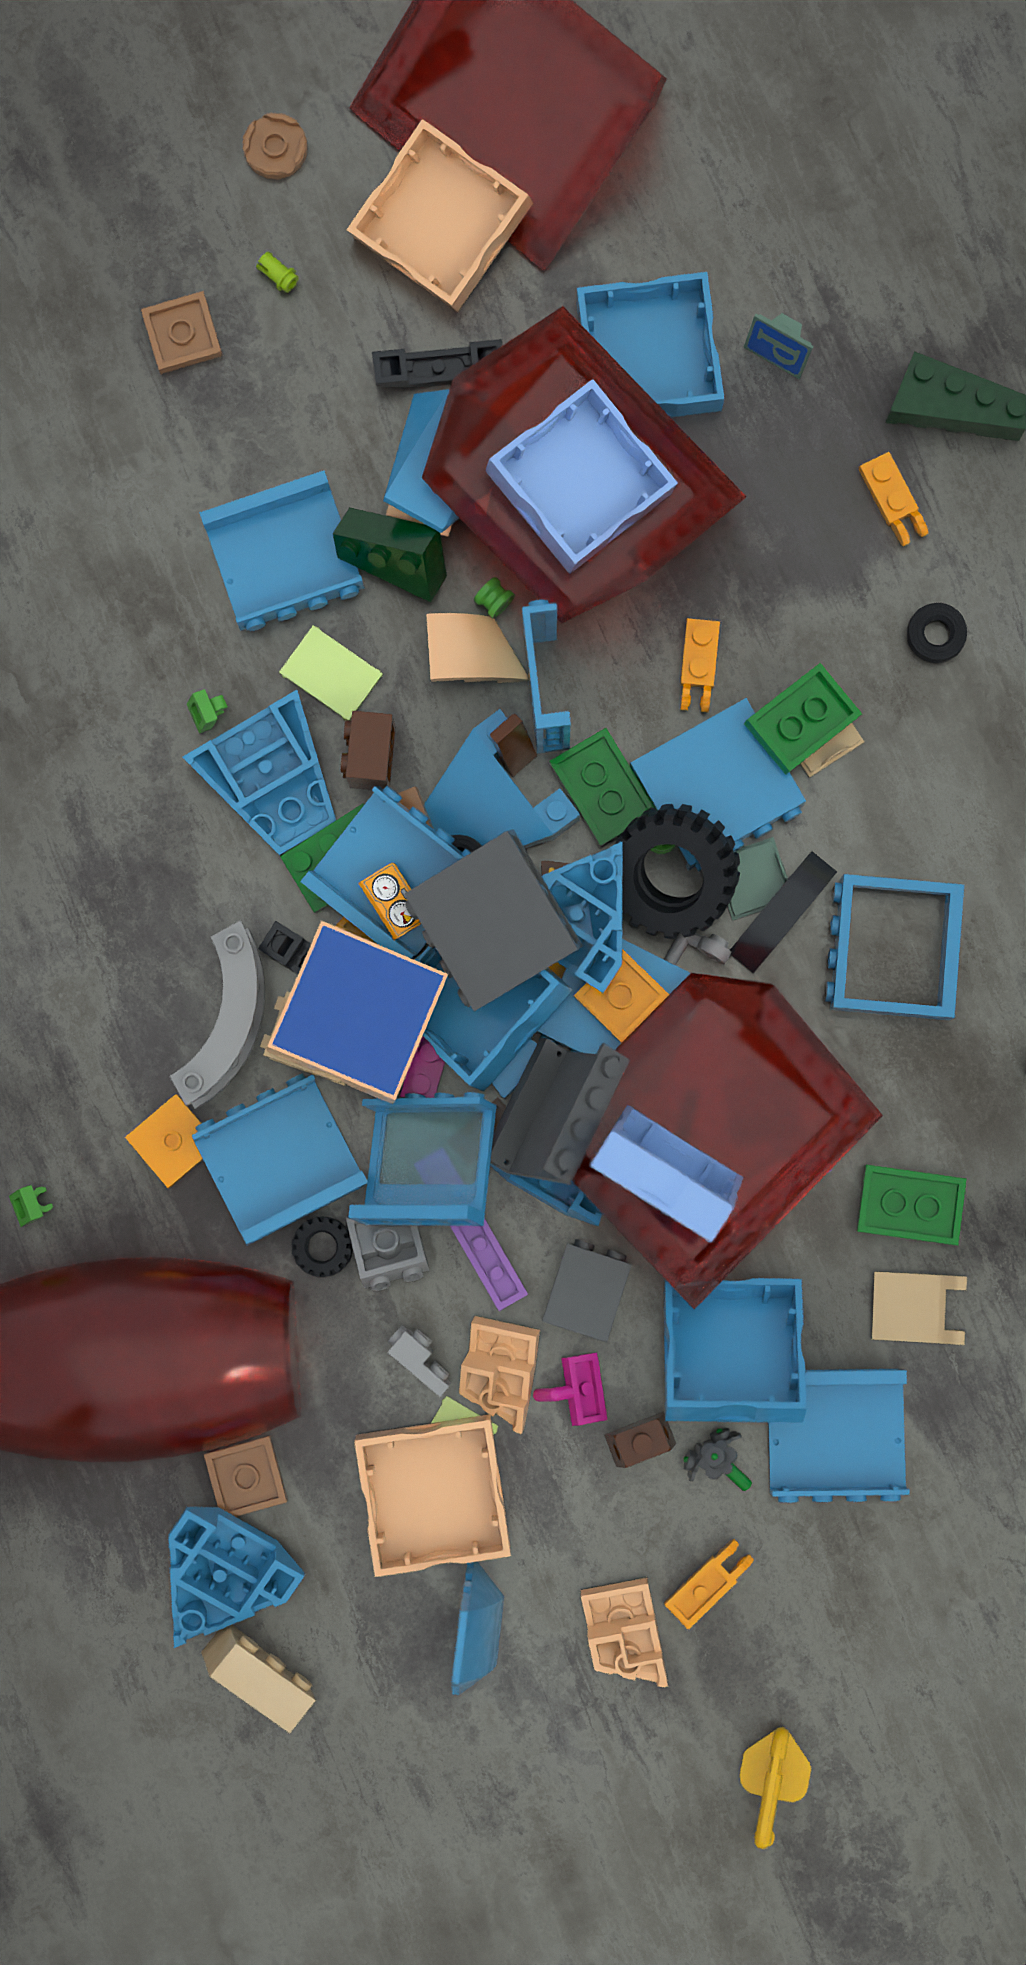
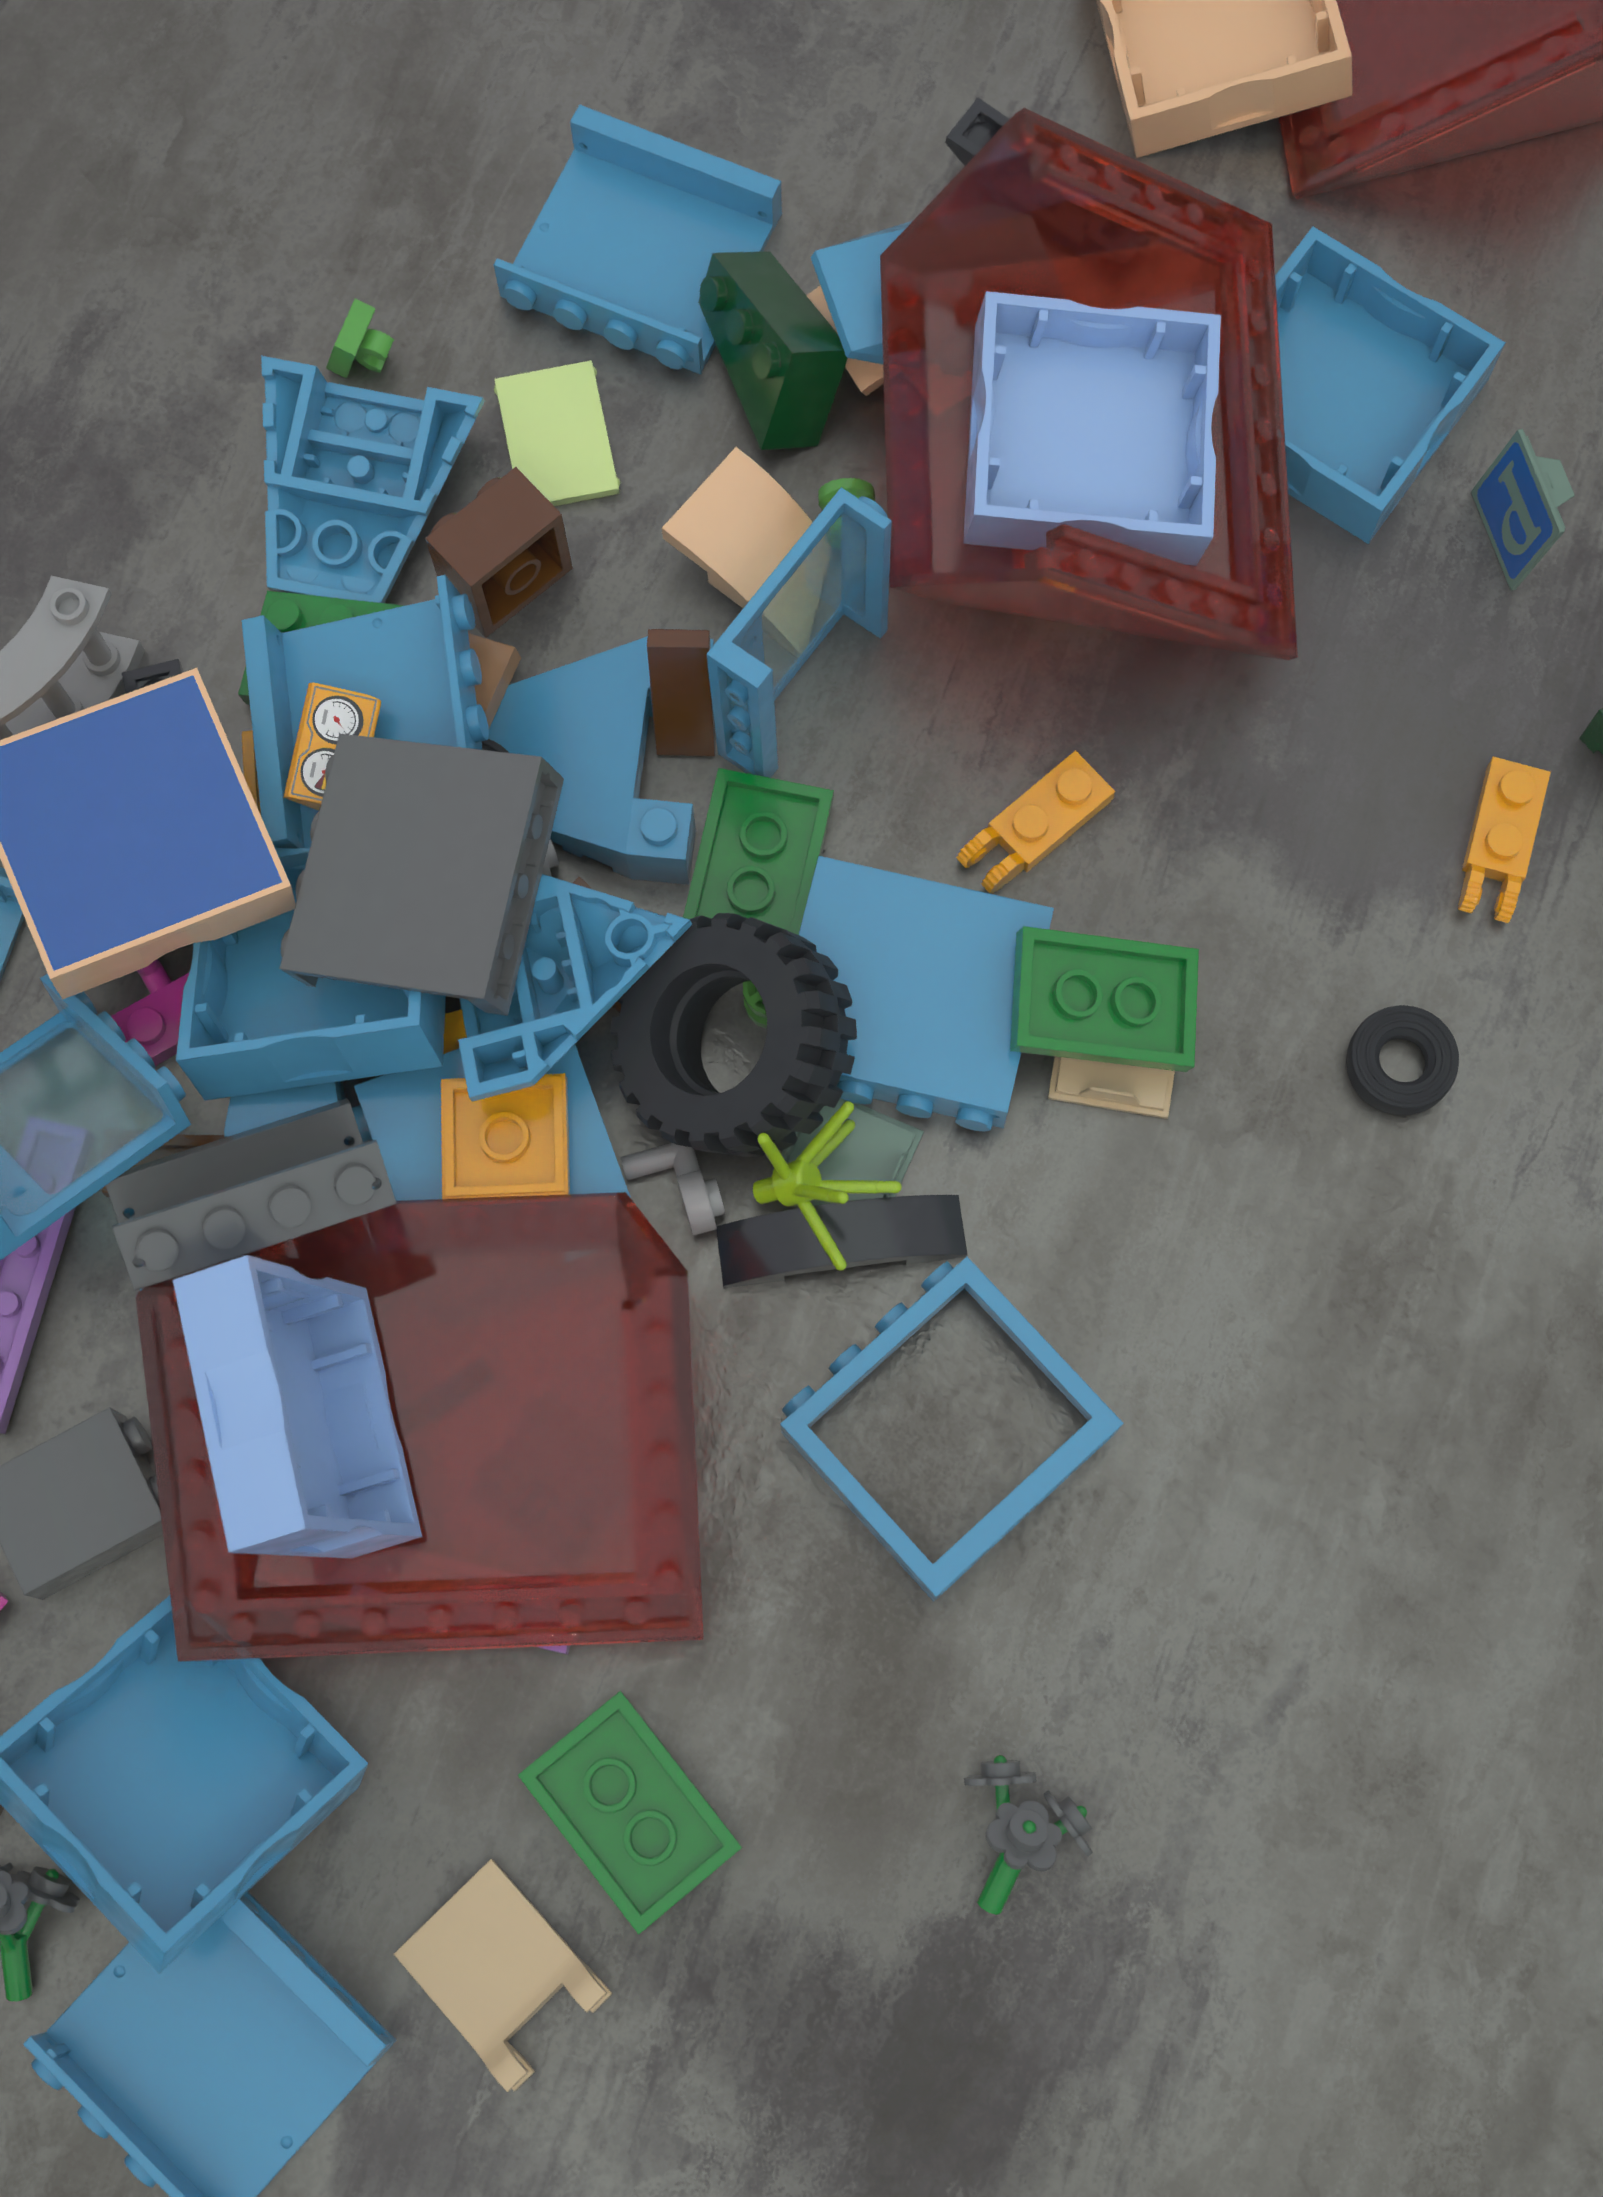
camera: 40 degrees right, 10 degrees down
none -> lime plant [753,1101,902,1271]

